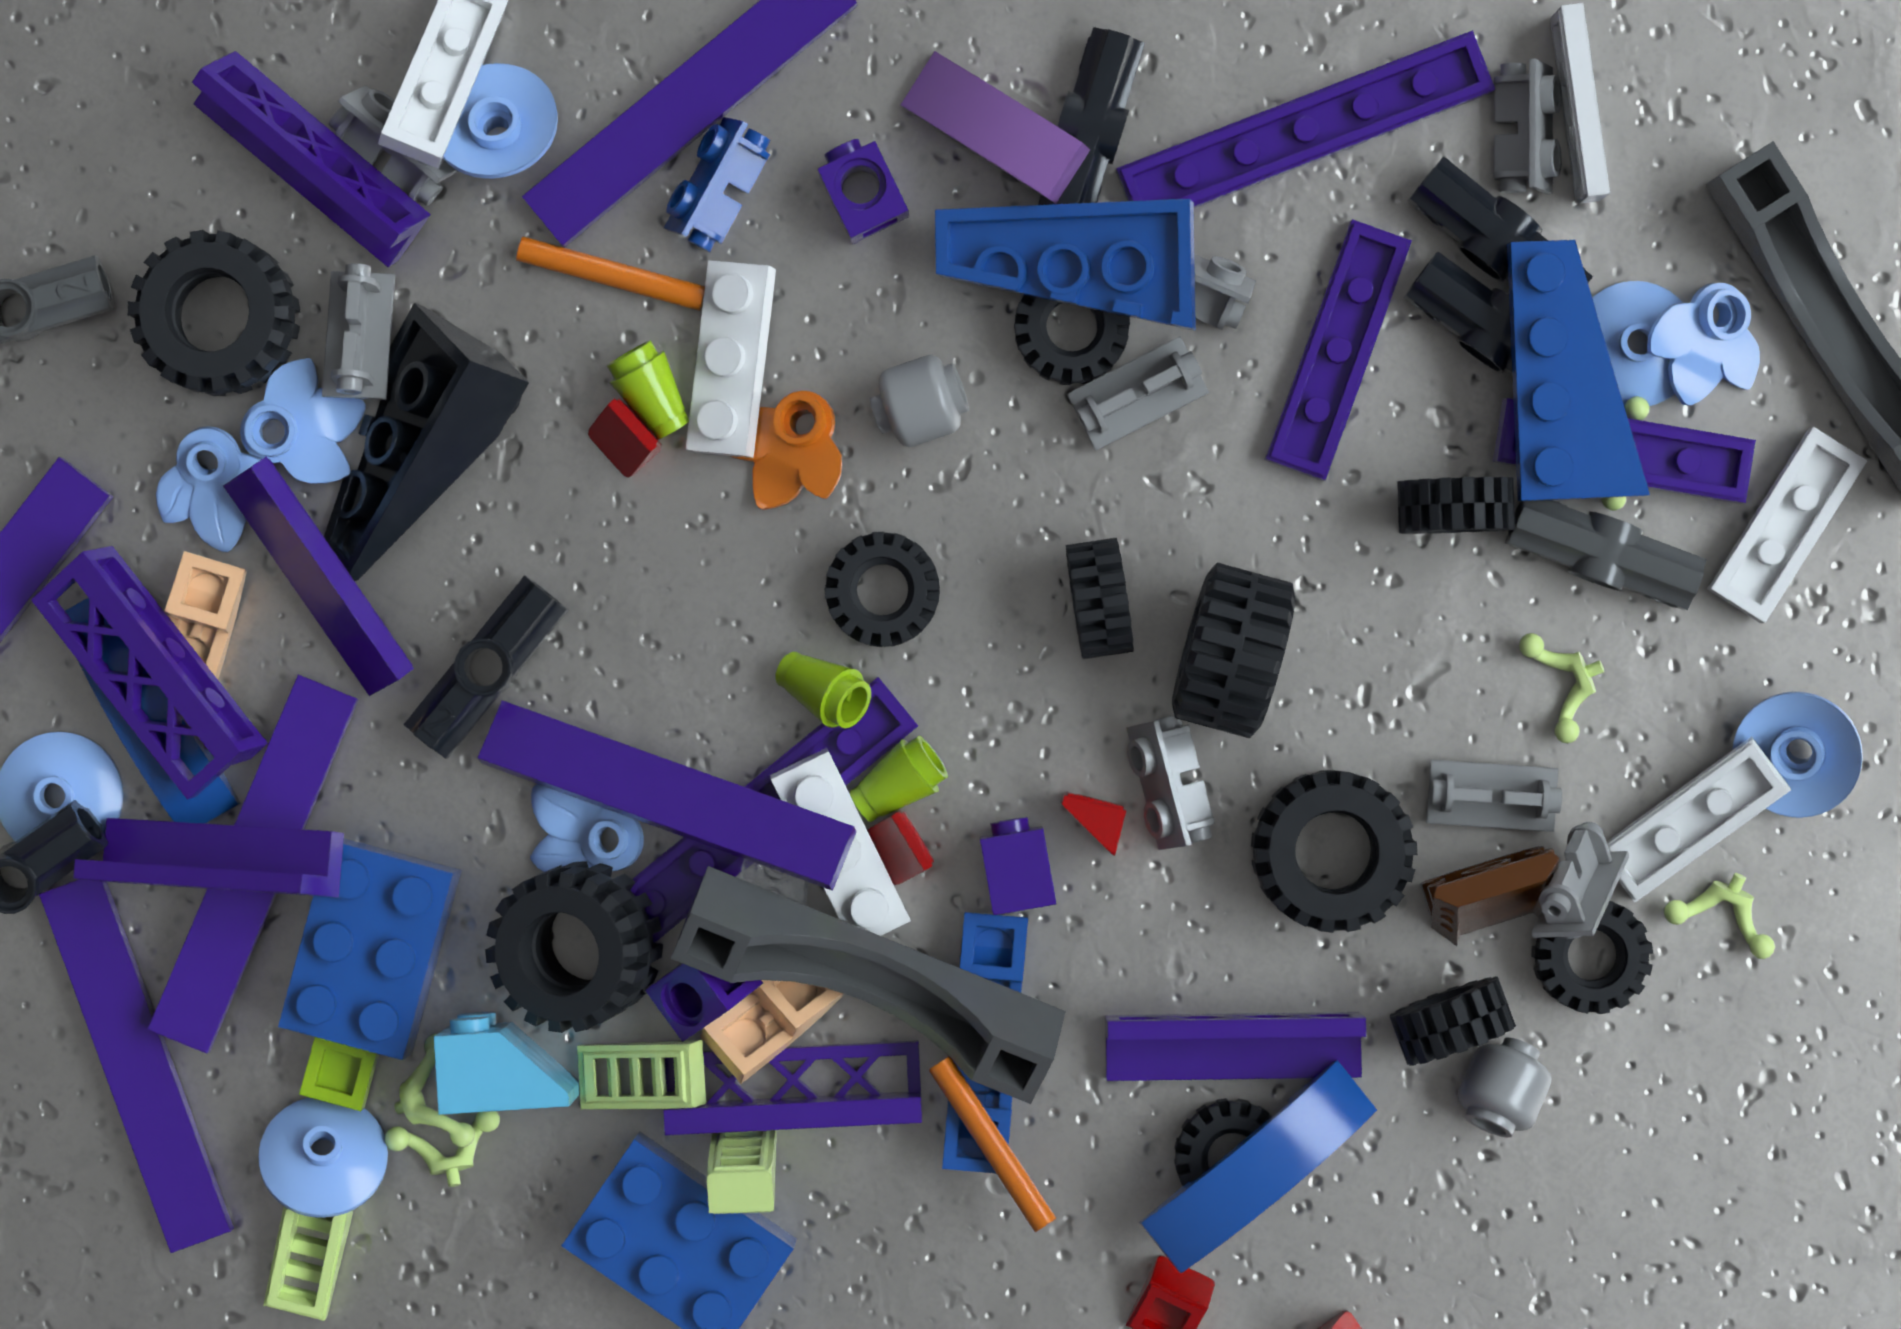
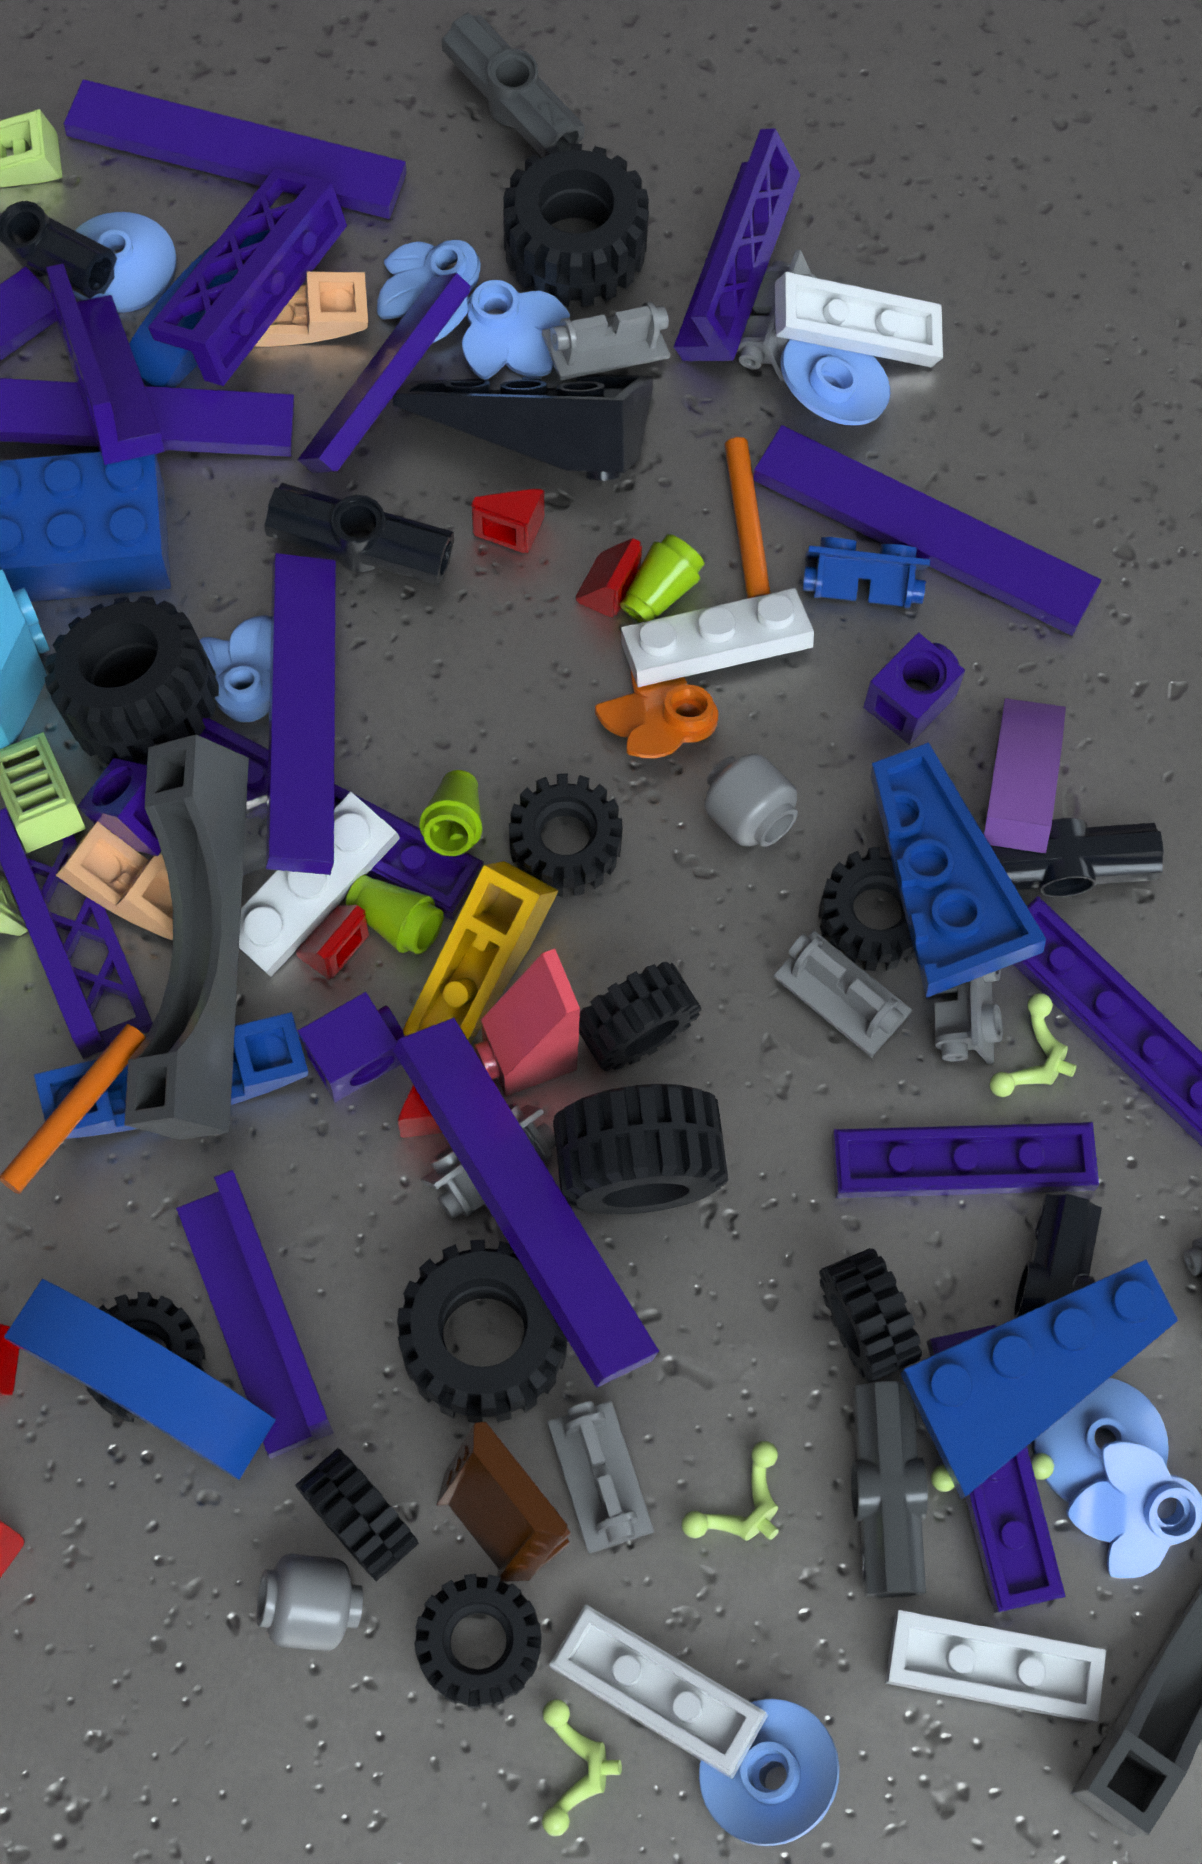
camera: 60 degrees right, 20 degrees down
black piece [1408,156,1593,283] -> none
light grey hinge [1531,822,1629,939] -> none
none -> dark purple tile [393,1018,659,1388]
none -> yellow slope [402,861,559,1044]
none -> red slope [472,489,544,553]
none -> coral slope [474,948,580,1097]
none -> yellowish green piece [989,993,1076,1097]

